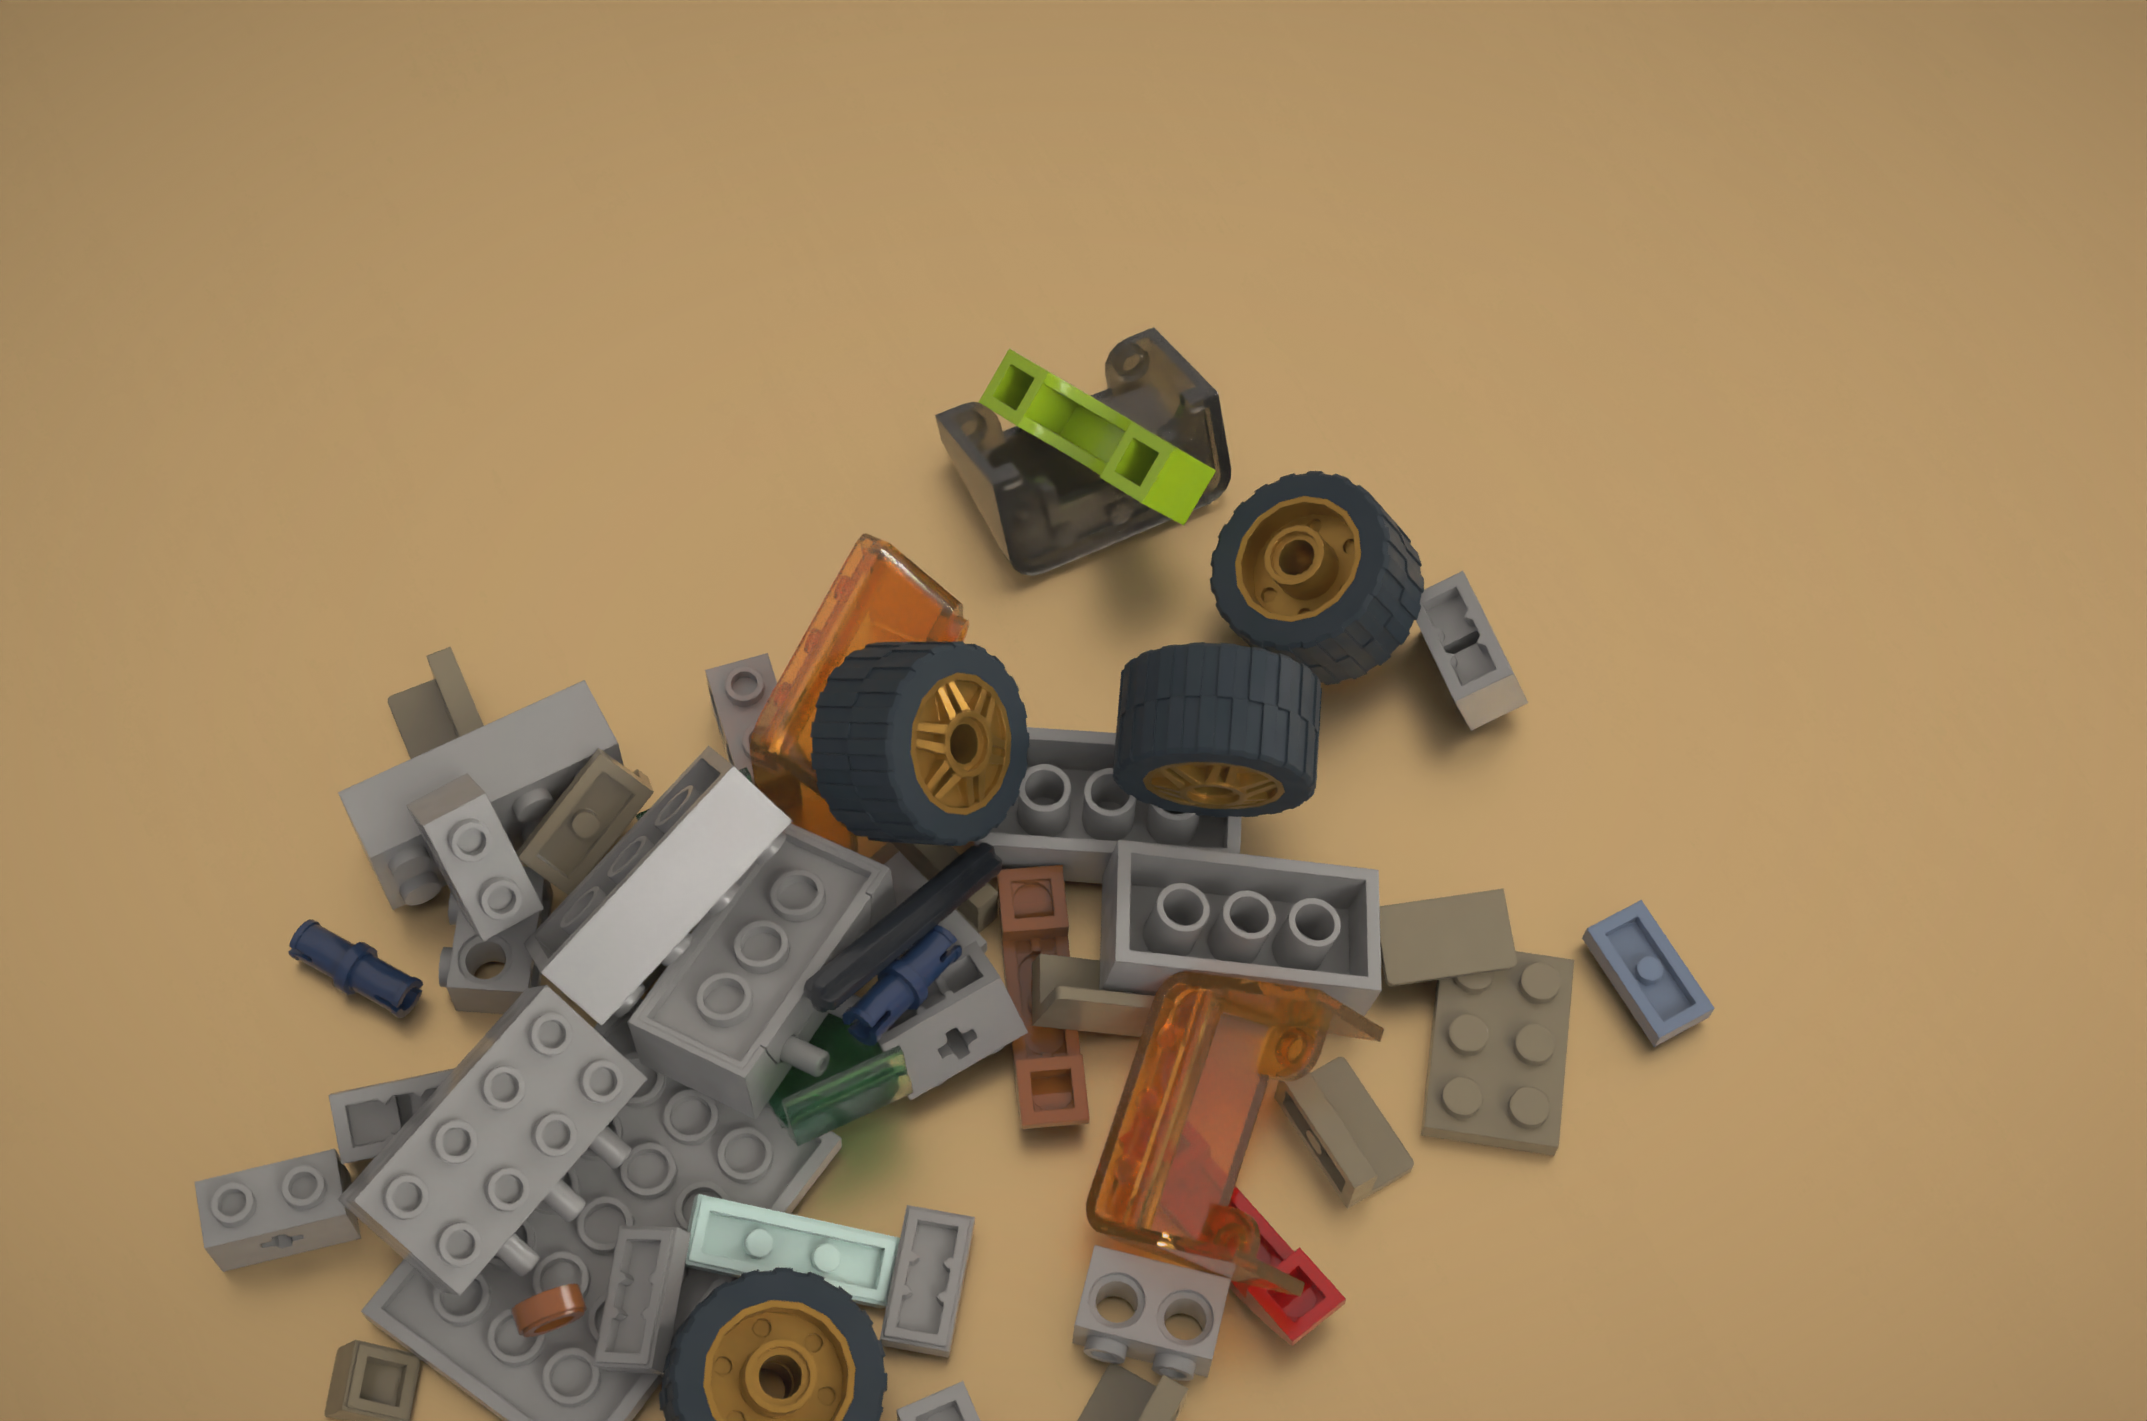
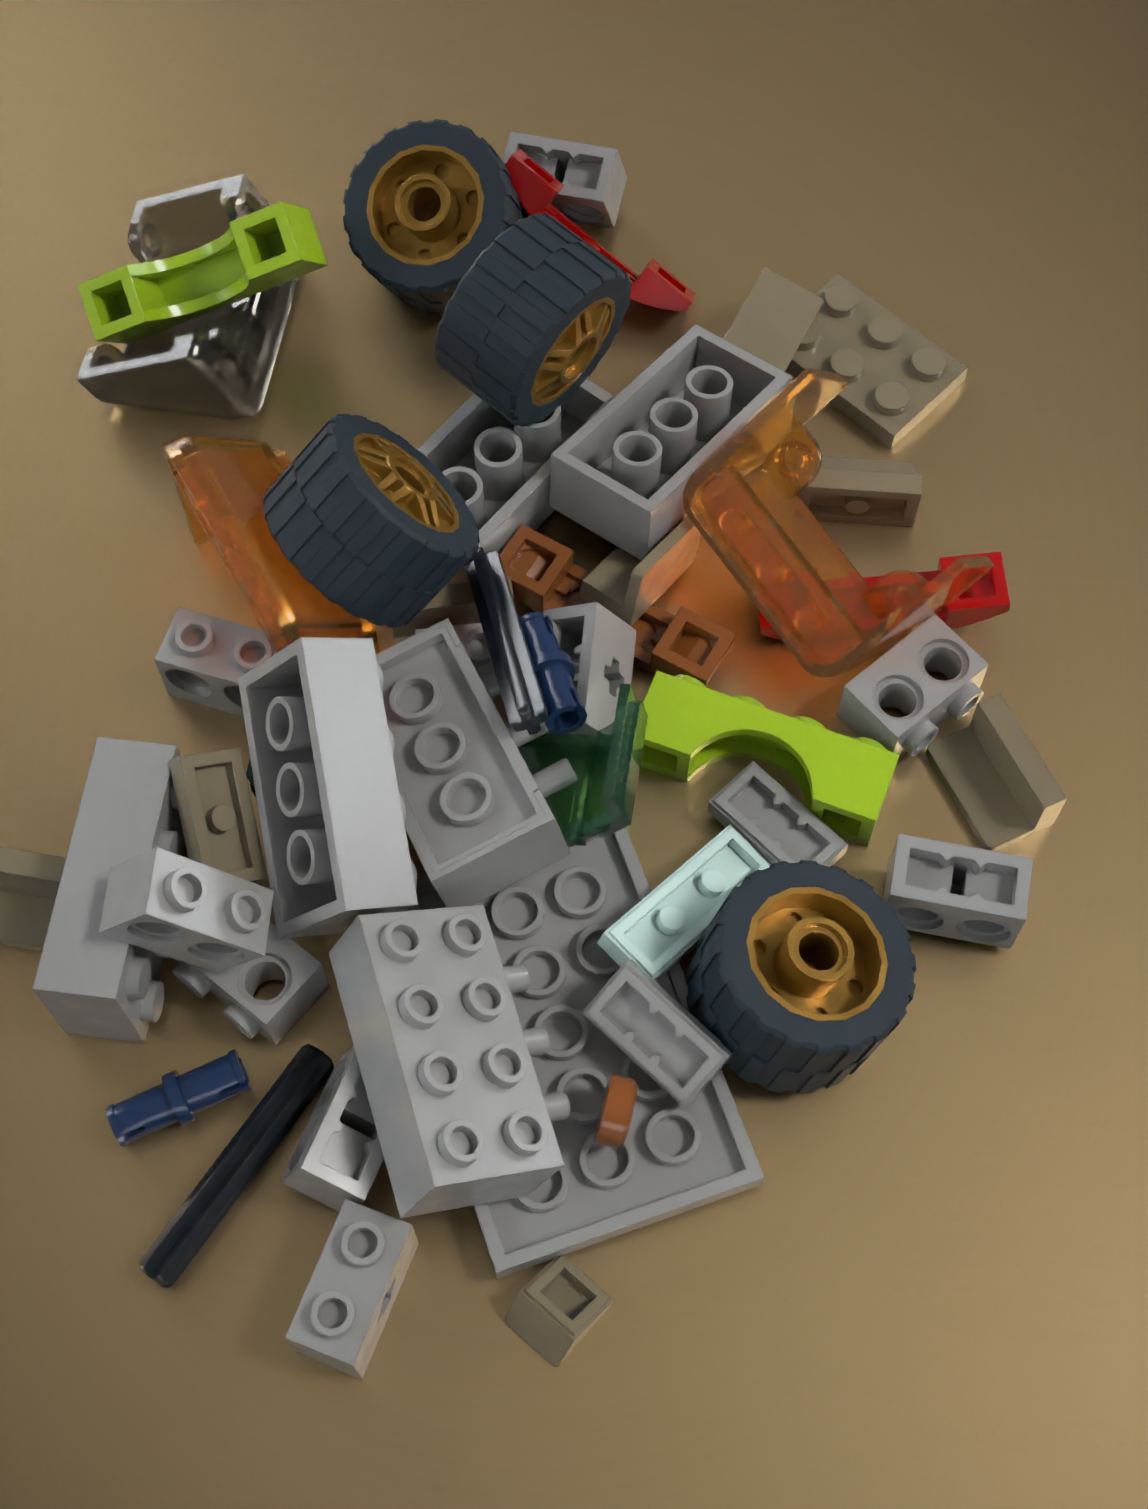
camera: 50 degrees left, 0 degrees up
sand blue plate [1582,900,1715,1047] -> none
none -> black axle [139,1044,334,1288]
none -> red slope [505,149,696,312]
none -> lime arch [628,671,900,847]

